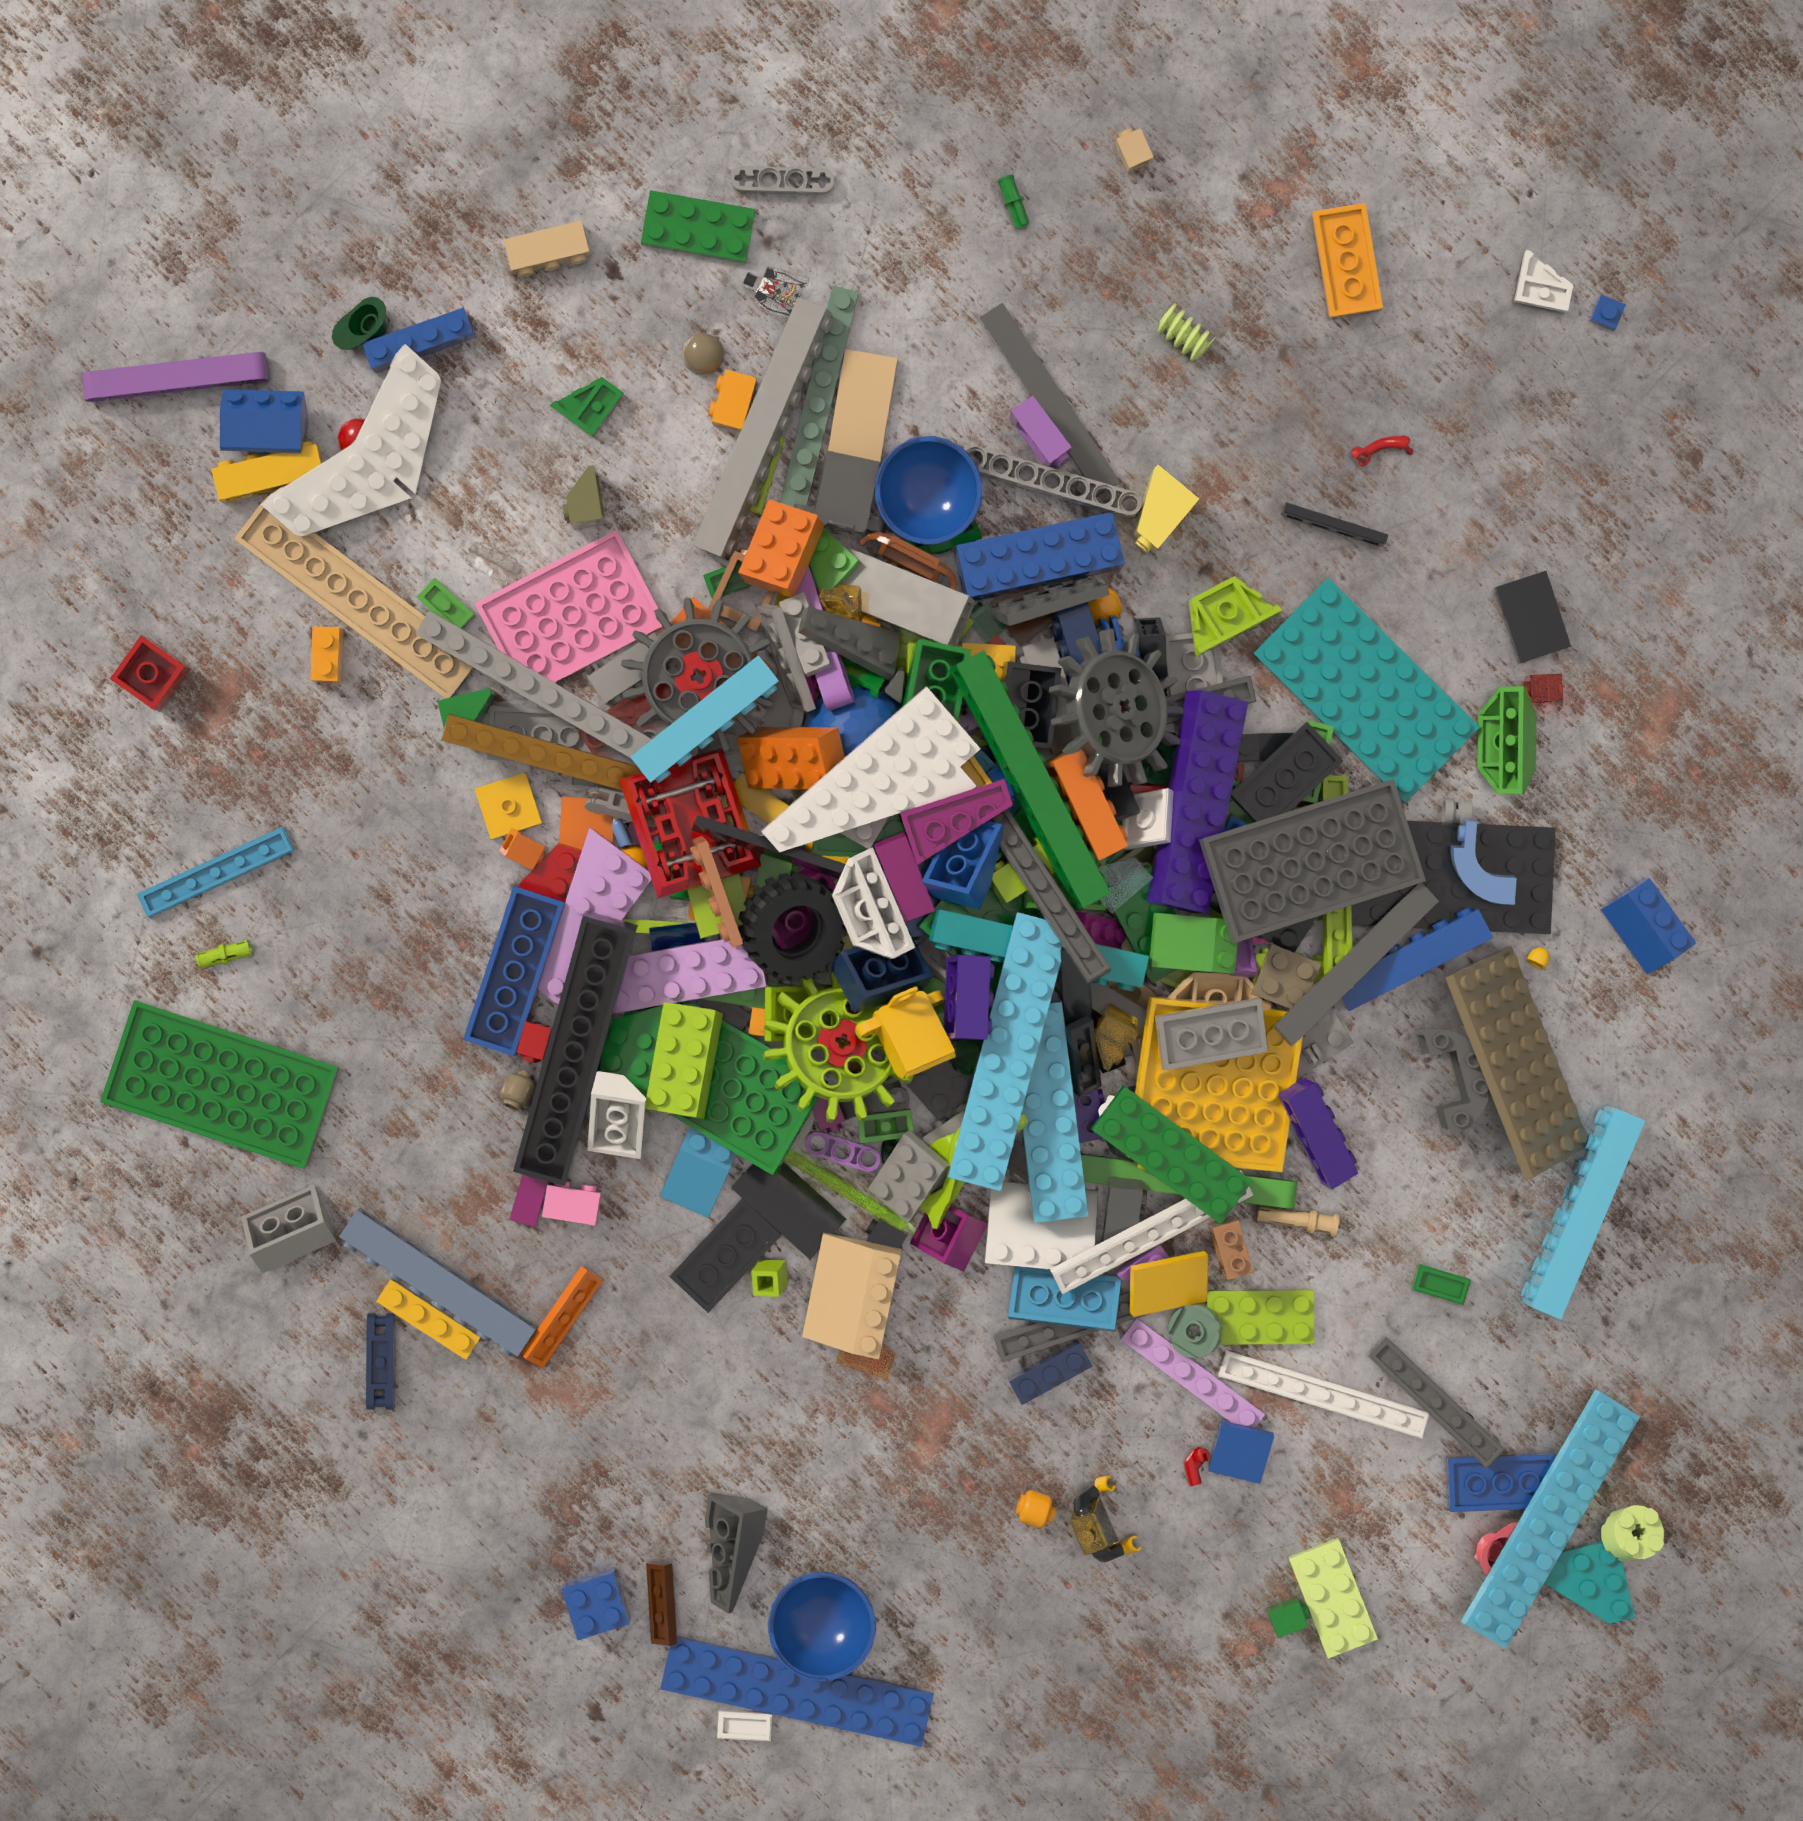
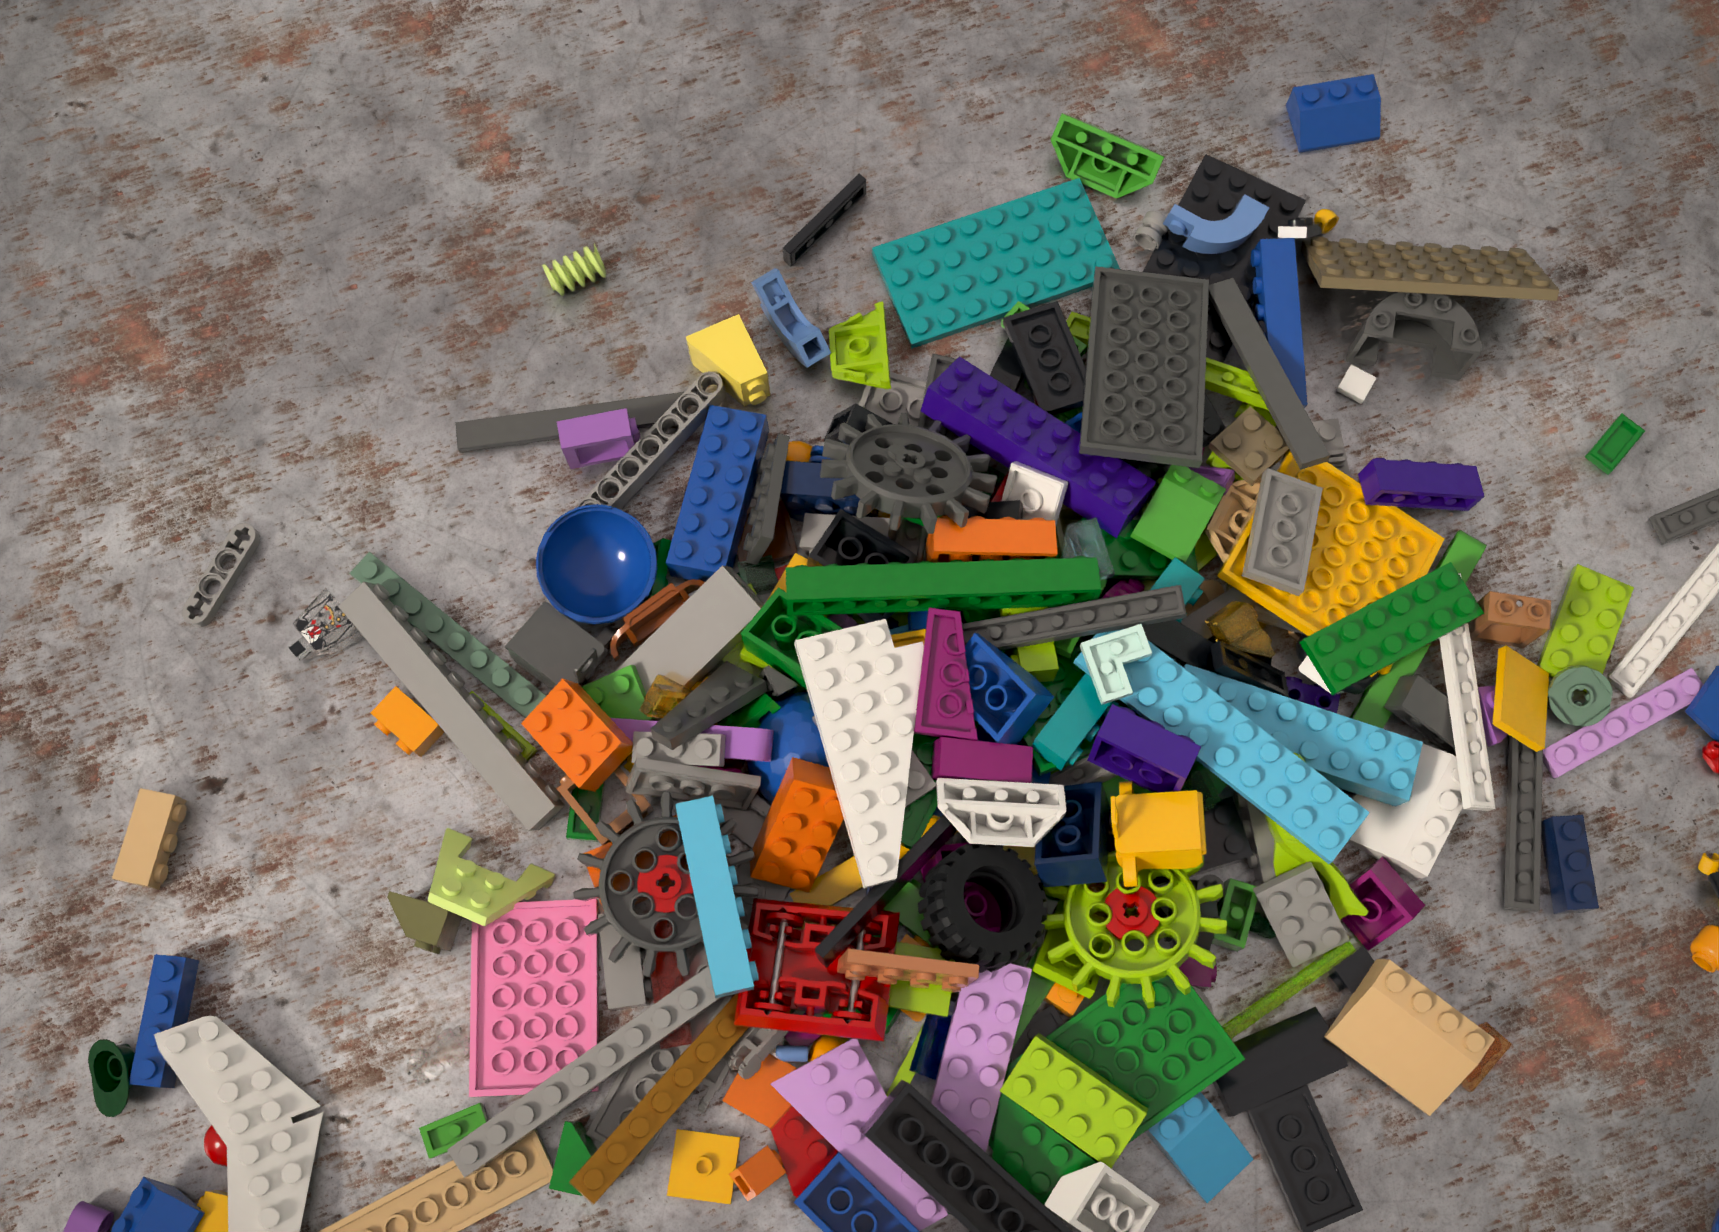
camera: 65 degrees left, 15 degrees down
green wing [550,377,624,437] -> none
green plate [641,190,756,263] -> none
dark tan hair [681,333,724,374] -> none
lime brick [751,1259,788,1297] -> none
medium lavender beam [805,1130,881,1172] -> none
tan tile [828,349,898,464] -> none
green axle [997,174,1029,229] -> none
dark azure plate [1008,1266,1122,1332] -> none
tan brick [1114,128,1154,174] -> none
tan pin [1256,1205,1340,1238] -> none
light orange plate [1312,203,1383,318] -> none
red piece [1351,435,1414,466] -> none
black tile [1494,571,1571,664] -> none
clear red brick [1521,673,1563,703] -> none
medium azure brick [1521,1106,1645,1320] -> none
none -> yellowish green wing [428,828,555,926]
none -> medium blue arch [751,268,831,368]
none -> light aqua plate [1080,624,1152,705]
none -> black plate [1278,217,1322,238]
none -> white tile [1336,364,1376,404]

